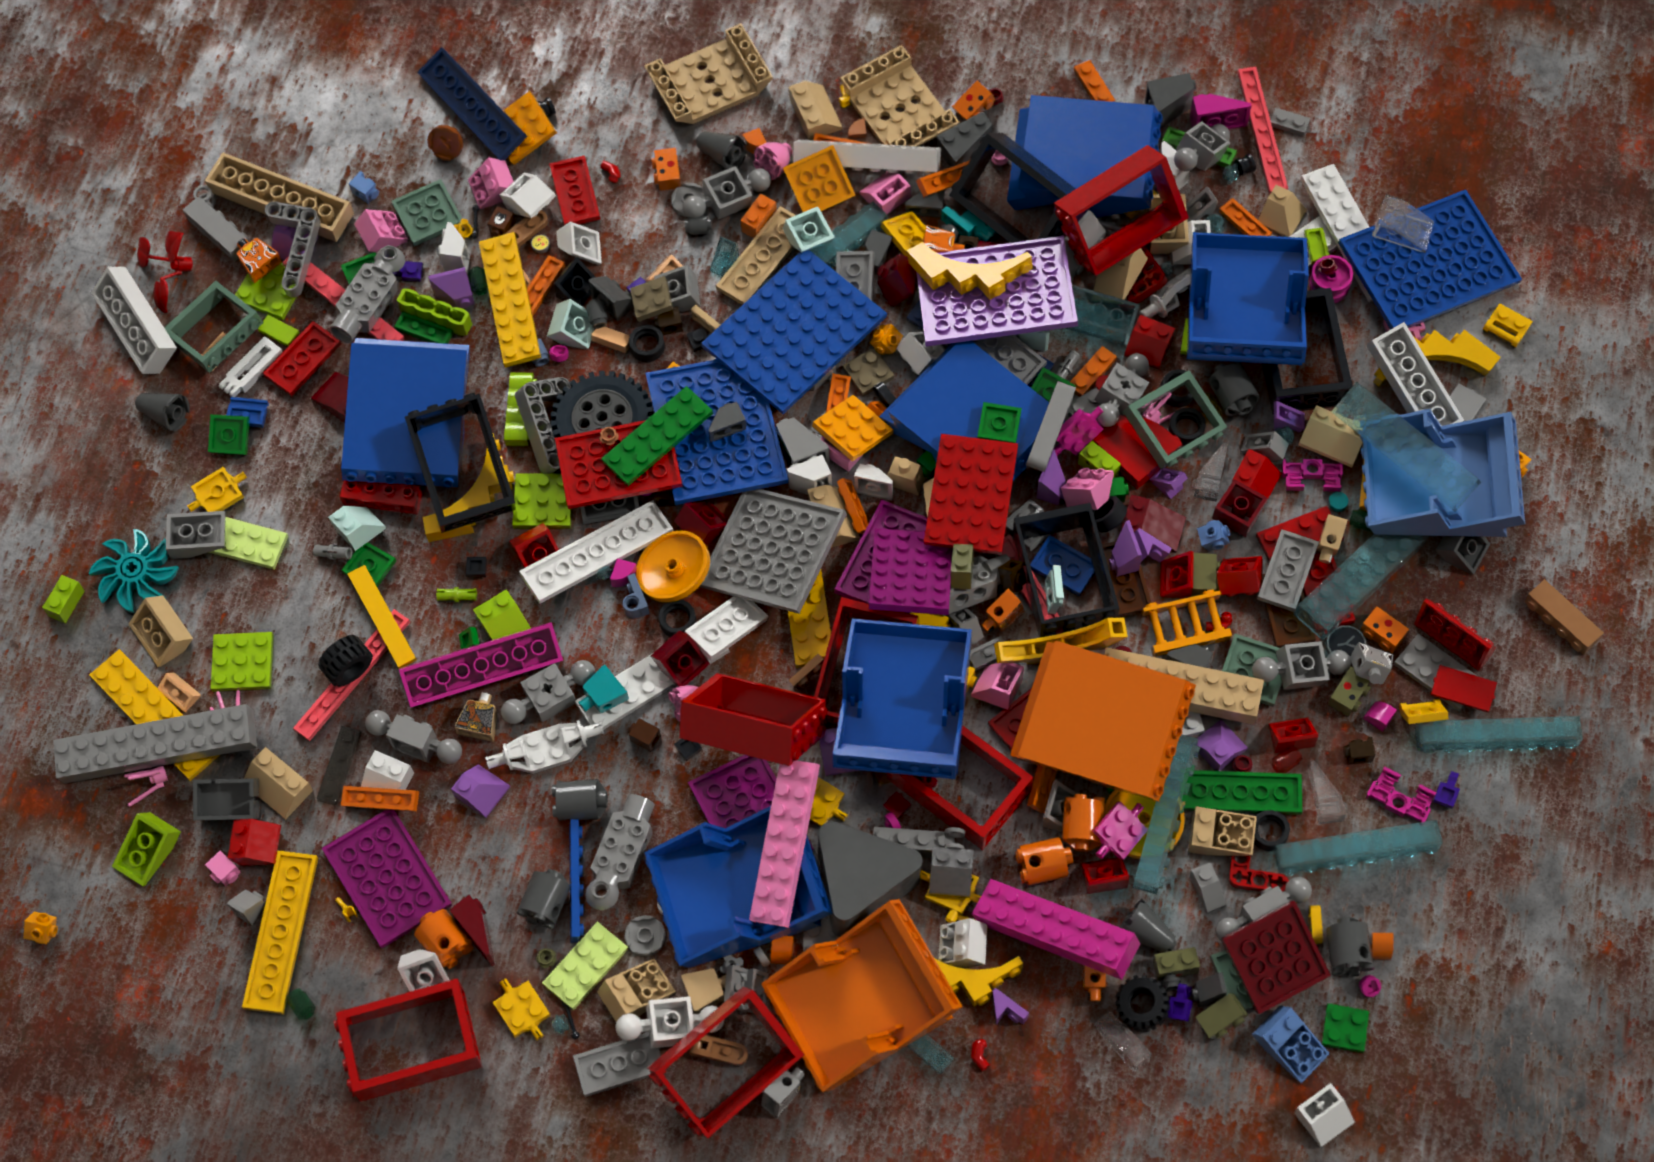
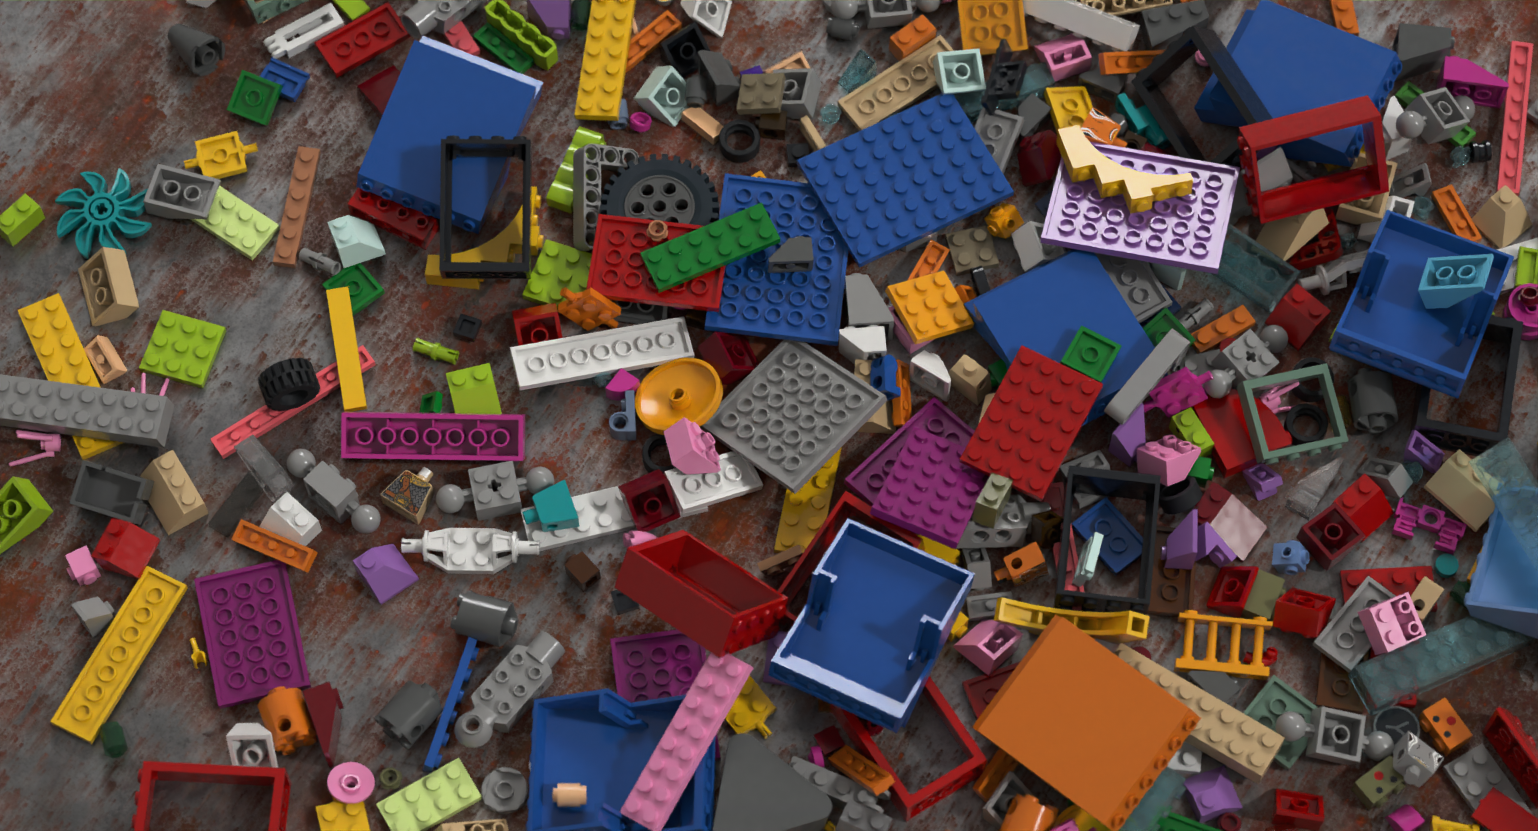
camera: 15 degrees right, 0 degrees up
none -> clear slope [234,435,295,503]
none -> nougat plate [273,146,321,268]
none -> bright pink dish [327,762,375,804]
none -> light nougat brick [553,783,587,807]
none -> orange plate [558,287,621,331]
none -> bright pink slope [664,417,721,474]
none -> clear light blue plate [820,103,841,124]
none -> orange plate [828,745,895,796]
none -> blue leg [870,354,901,401]
none -> black bracket [981,39,1028,116]
none -> bright pink slope [1357,592,1426,655]
none -> medium azure slope [1418,254,1494,309]

